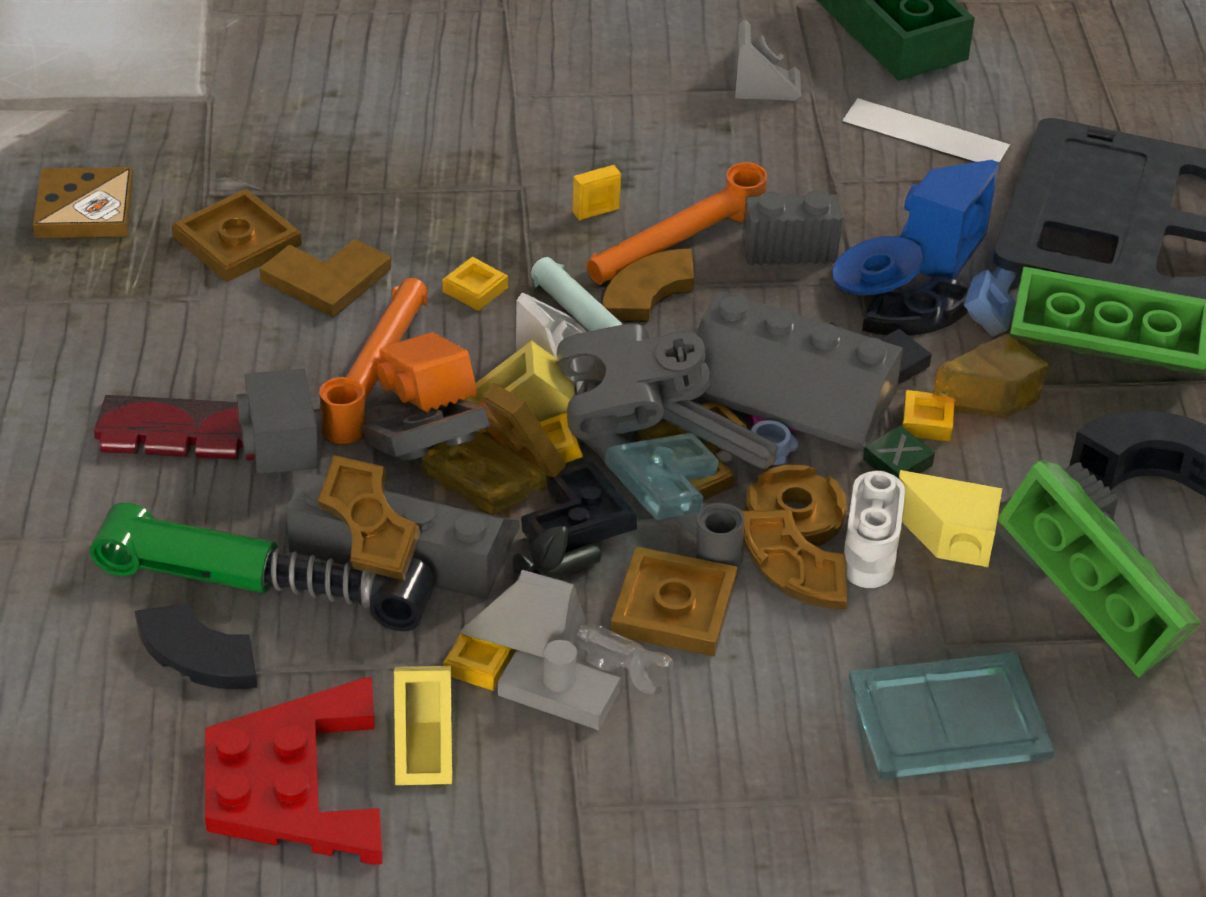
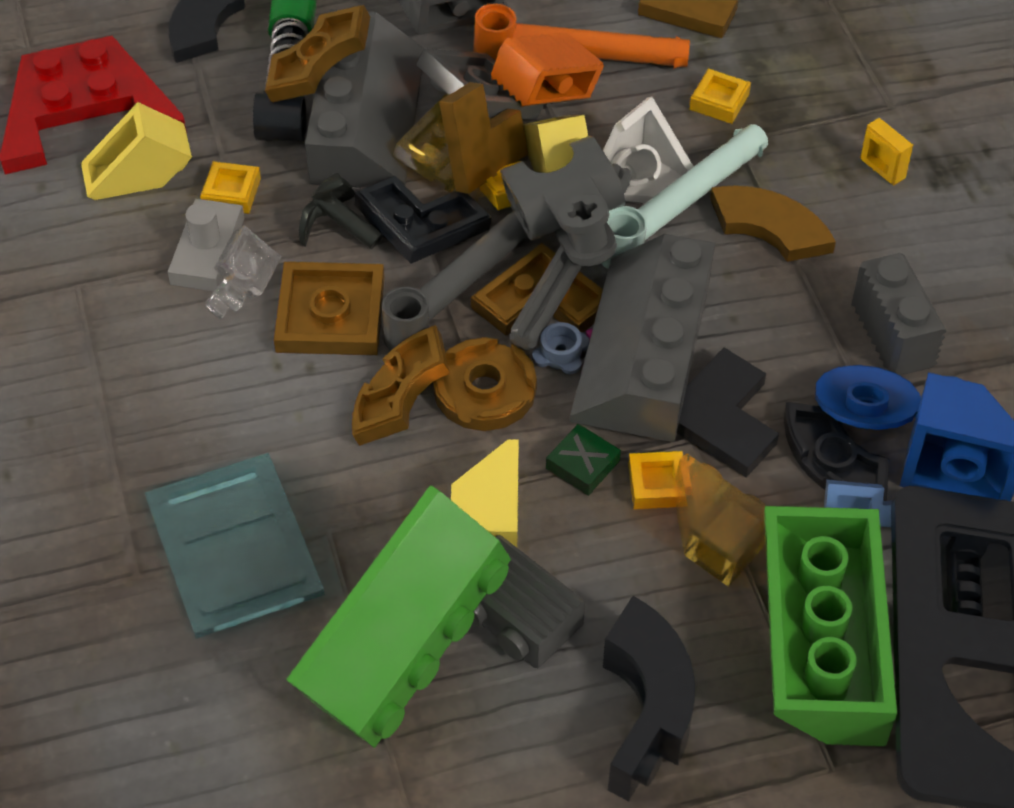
camera: 80 degrees right, 10 degrees up
light grey slope [458,570,586,657] -> none
orange piece [586,162,767,284] -> none
clear light blue tile [604,433,719,520] -> none
white brick [844,471,905,588] -> none

